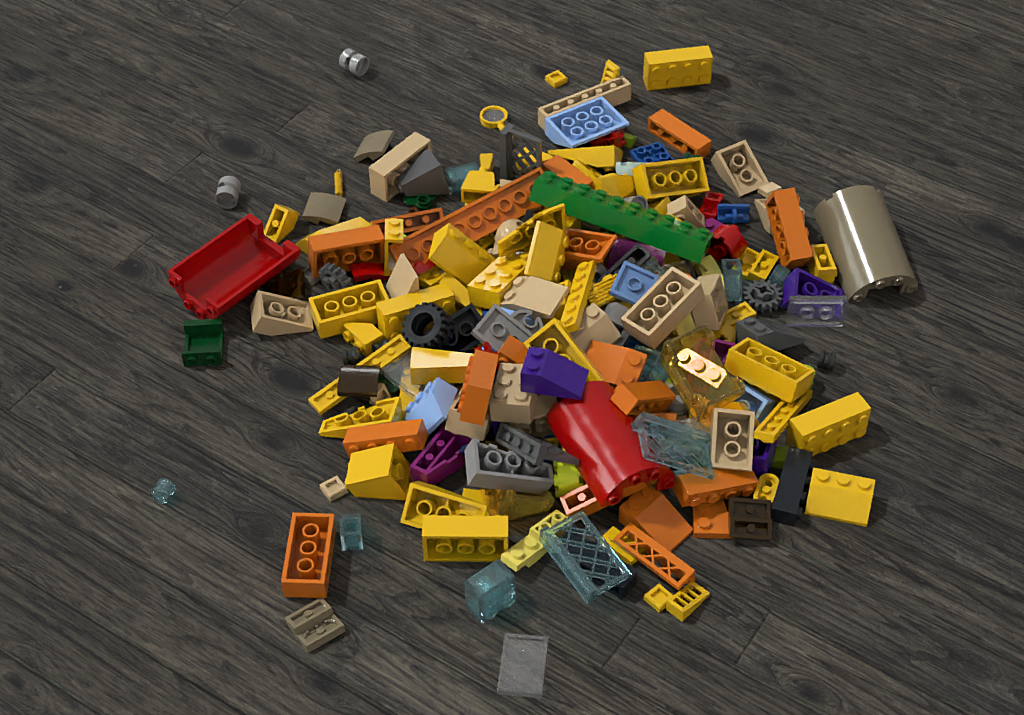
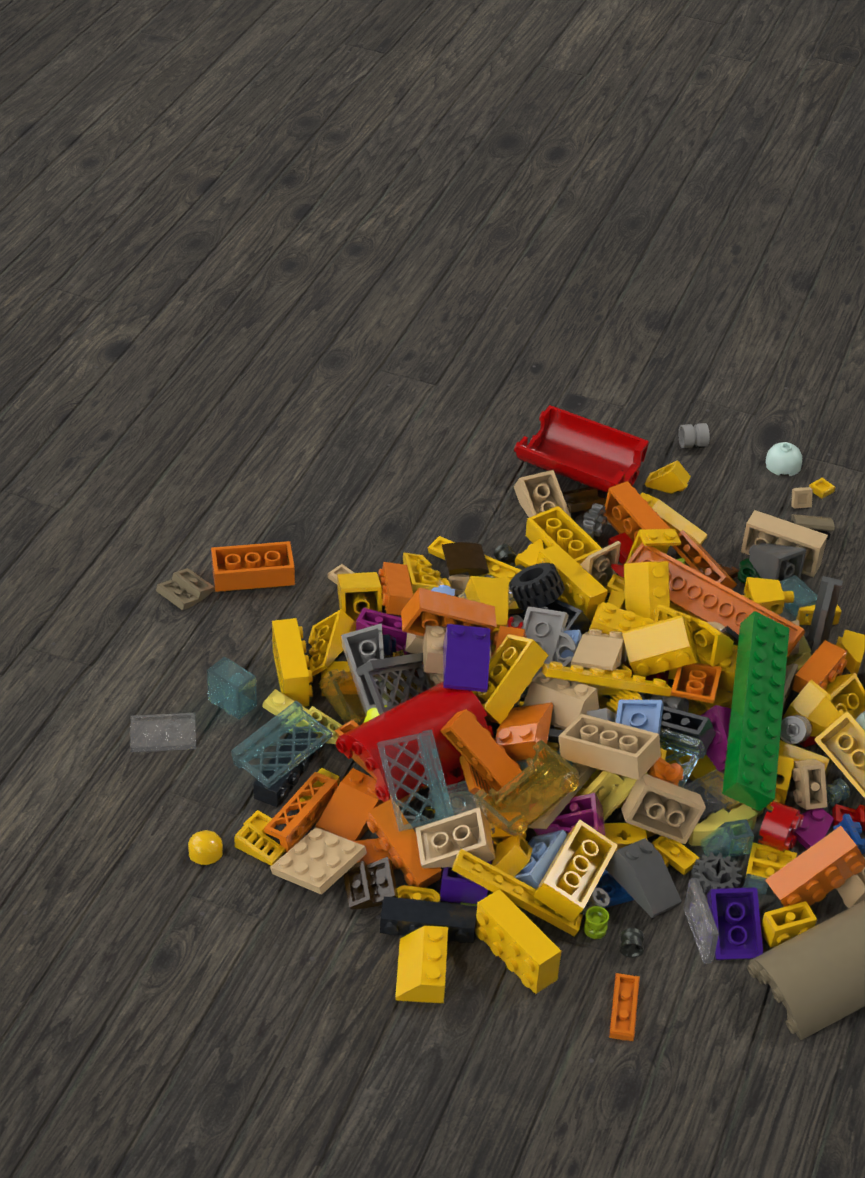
camera: 75 degrees right, 5 degrees down
clear light blue wheel [150,478,176,504] -> none
dark green panel [182,318,224,367] -> none
dark tan slope [302,192,346,225] -> none
yellow piece [334,169,343,197] -> none
clear light blue slope [340,513,363,551] -> none
none -> yellow hair [188,830,223,865]
none -> tan plate [270,827,367,895]
none -> orange tile [609,973,640,1041]
none -> light aqua cylinder [765,442,802,476]
none -> tan tile [791,487,813,509]
none -> yellow tile [809,478,835,499]

